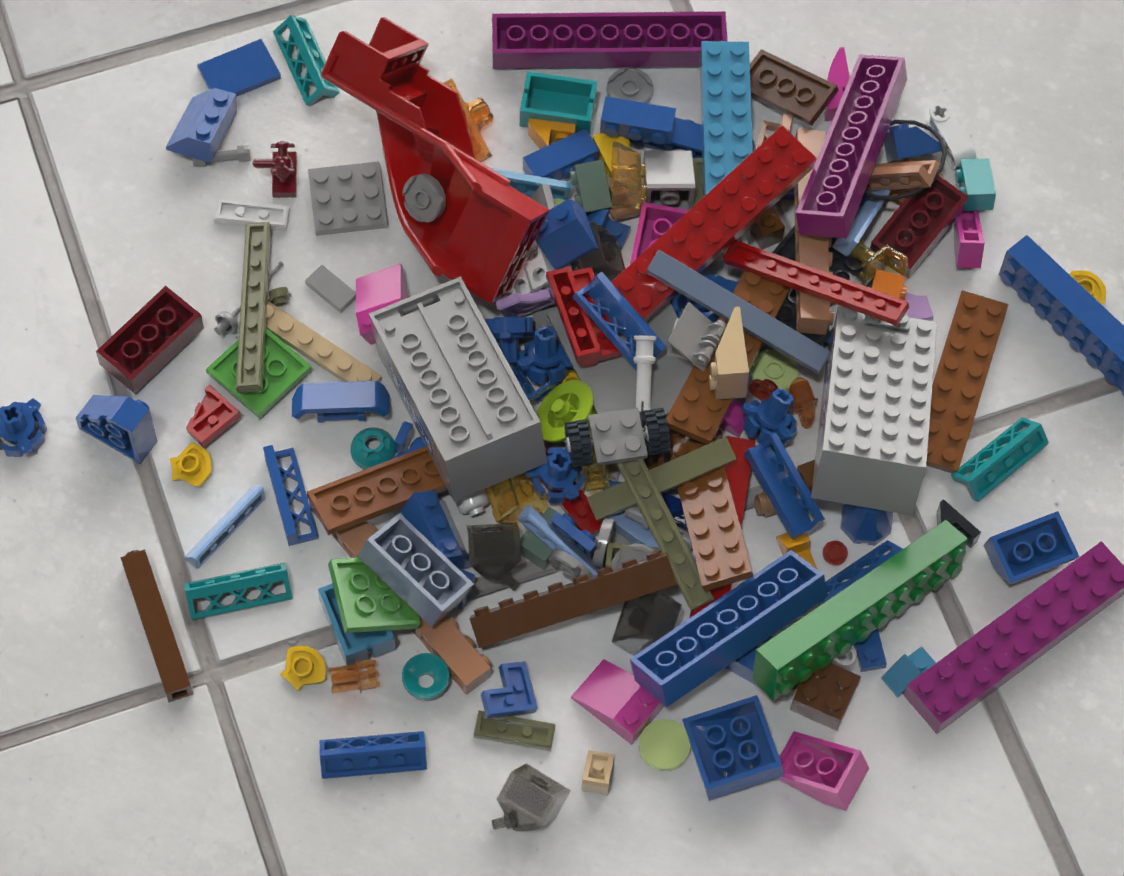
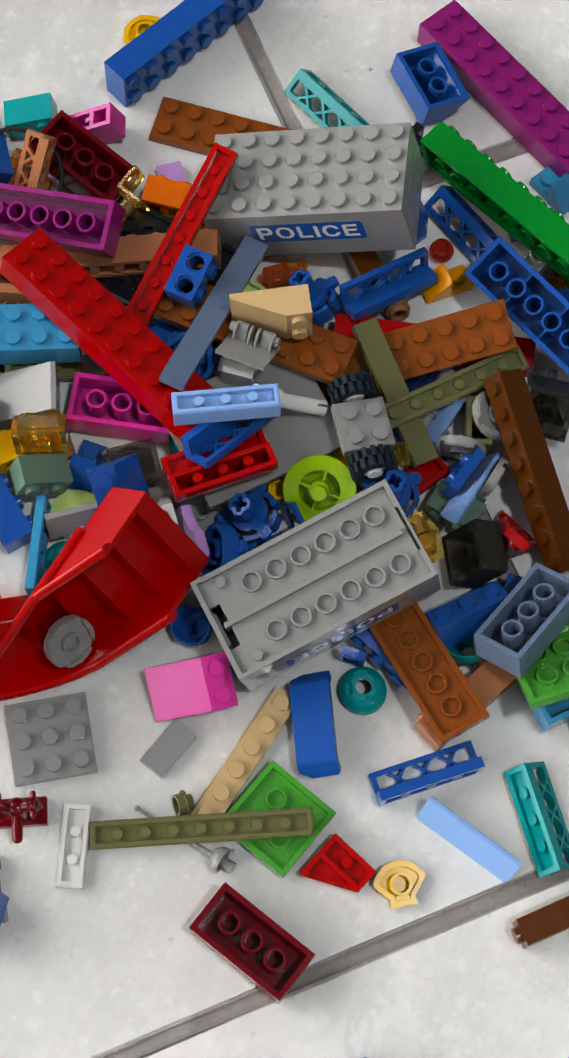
camera: 95 degrees left, 5 degrees up
blue brick [76,395,158,464] -> none
none -> blue brick [164,244,218,309]
none -> light blue slope [171,383,281,426]
none -> red wing [495,510,537,552]

